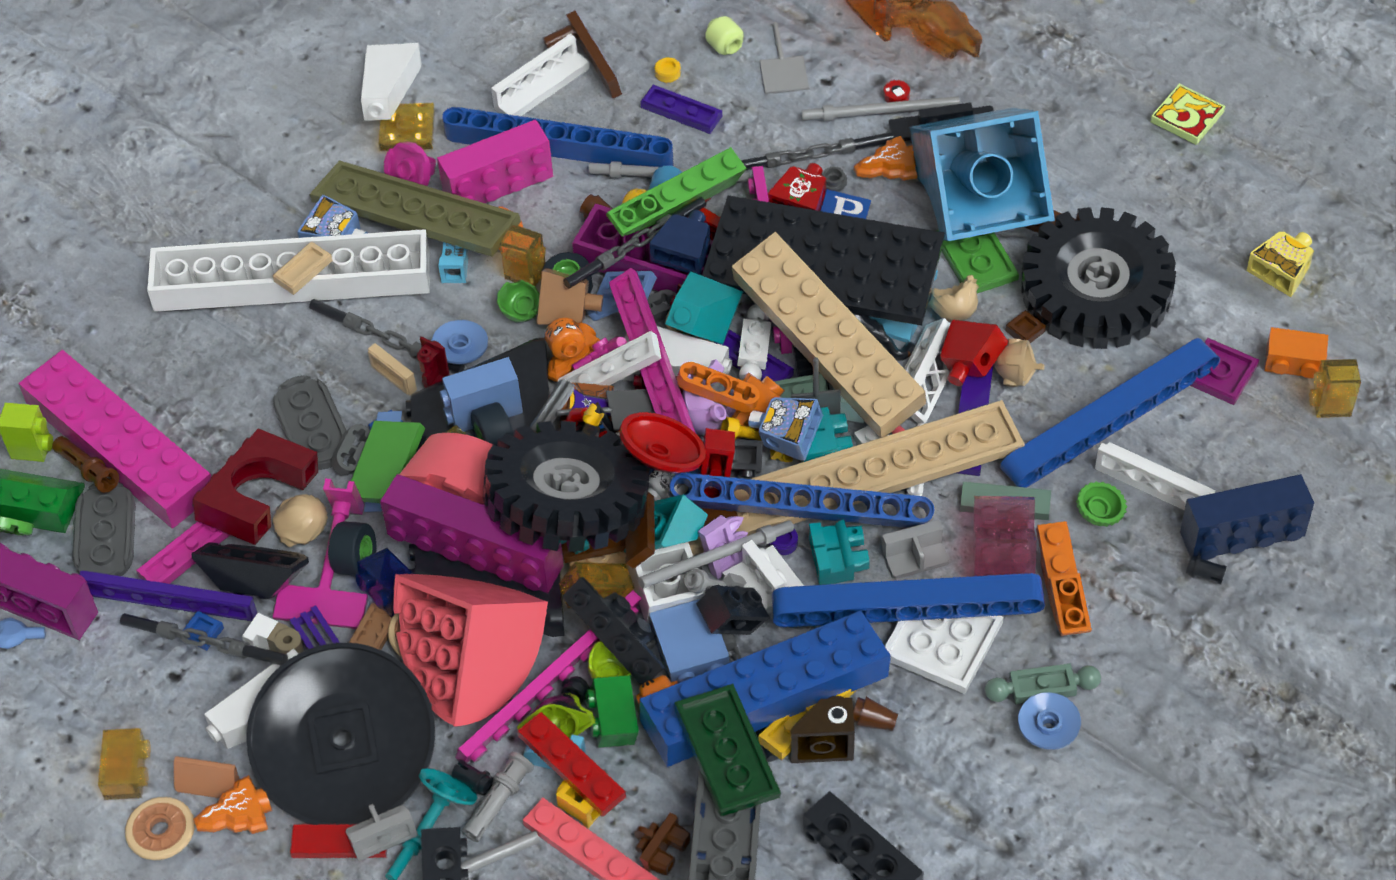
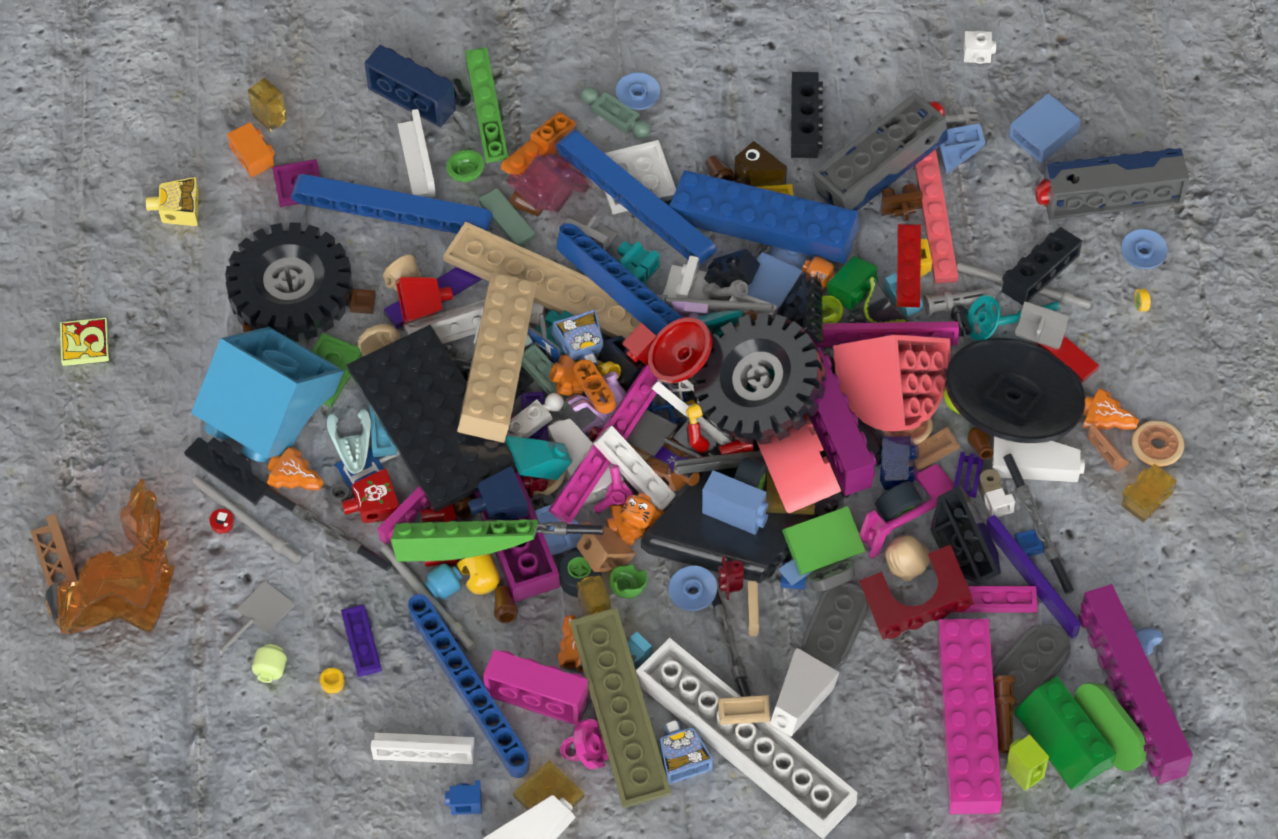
camera: 135 degrees left, 5 degrees up
reddish brown piece [543,10,622,99] -> none
dark green tile [674,684,781,817] -> none
none -> light aqua animal [327,409,371,474]
none -> blue brick [445,780,482,815]
none -> bright green slope [465,47,508,163]
none -> white slope [770,648,839,736]

